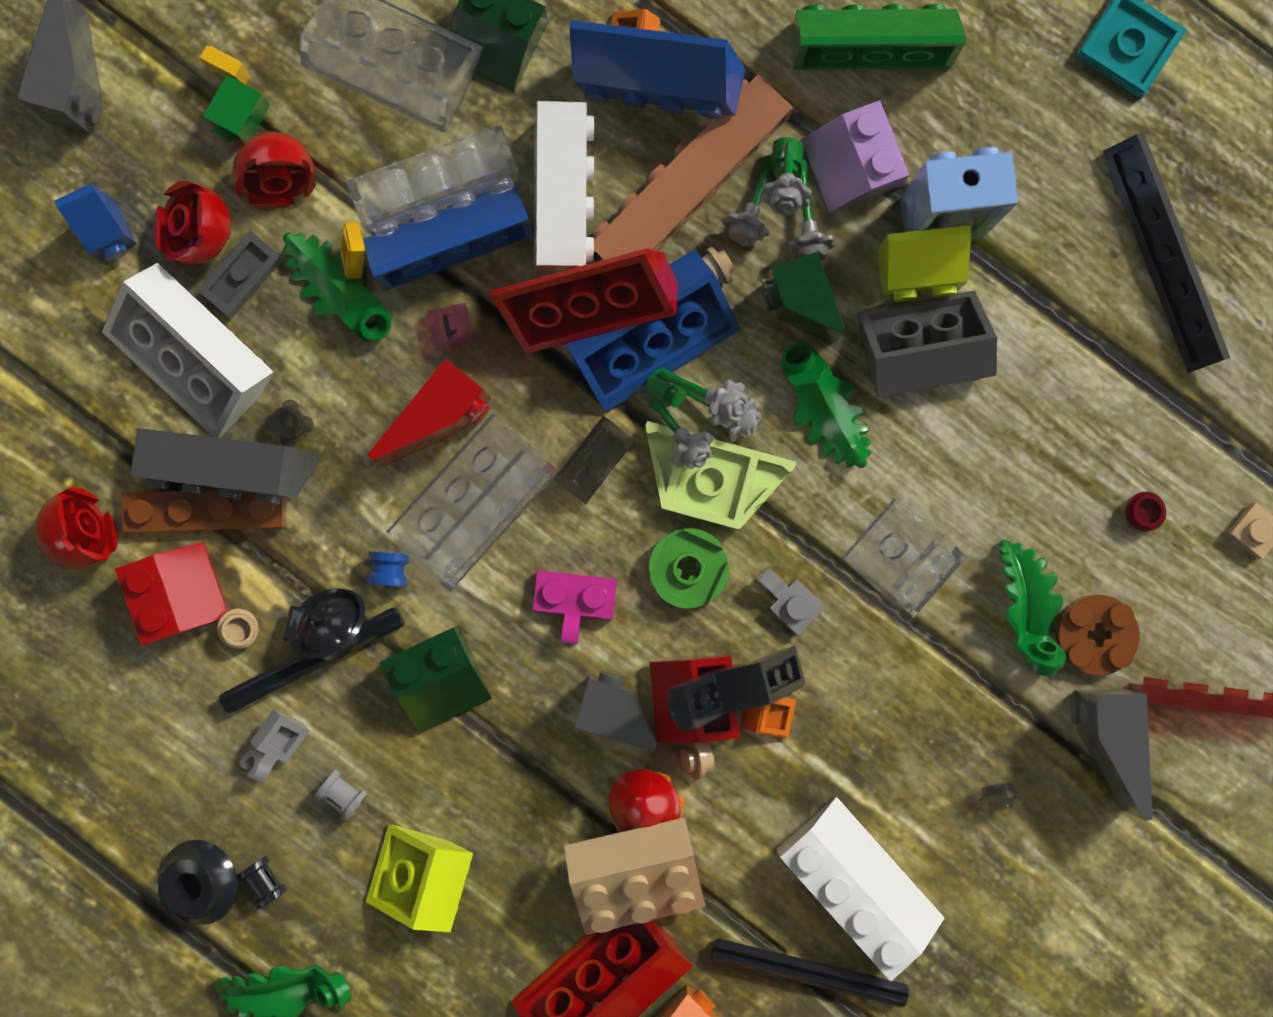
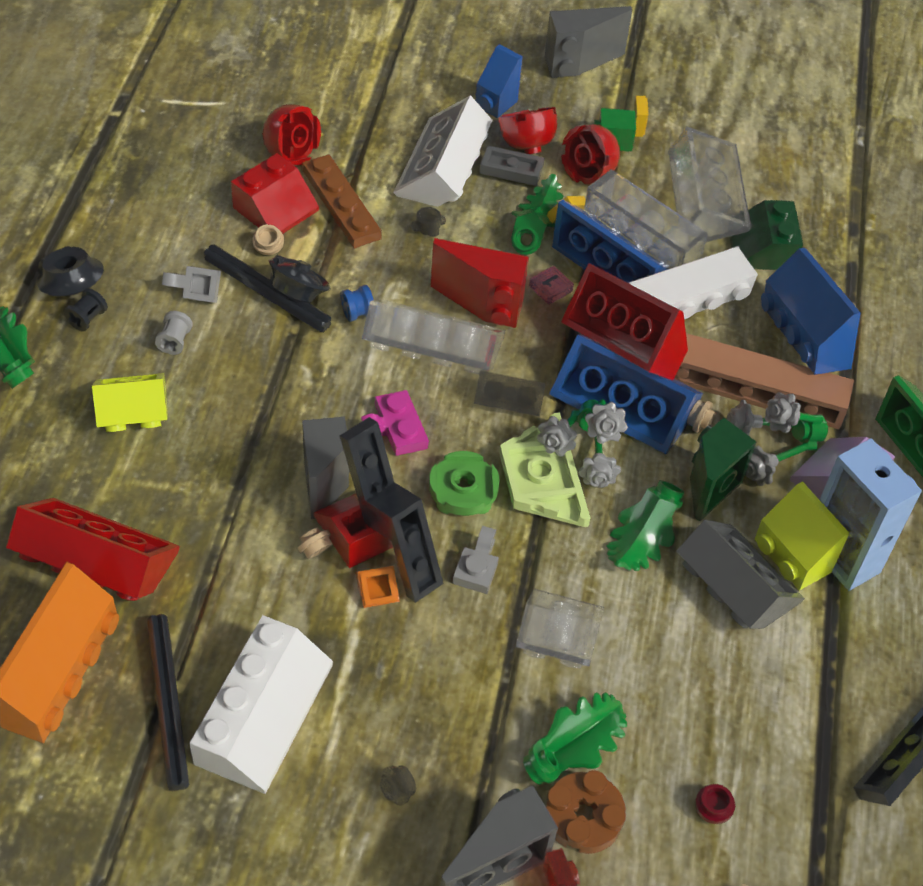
camera: 55 degrees right, 35 degrees down
dark grey wedge [130,428,320,504] -> none
dark green slope [380,626,492,733] -> none
tan brick [564,818,706,935] -> none
red hair [608,769,685,832] -> none

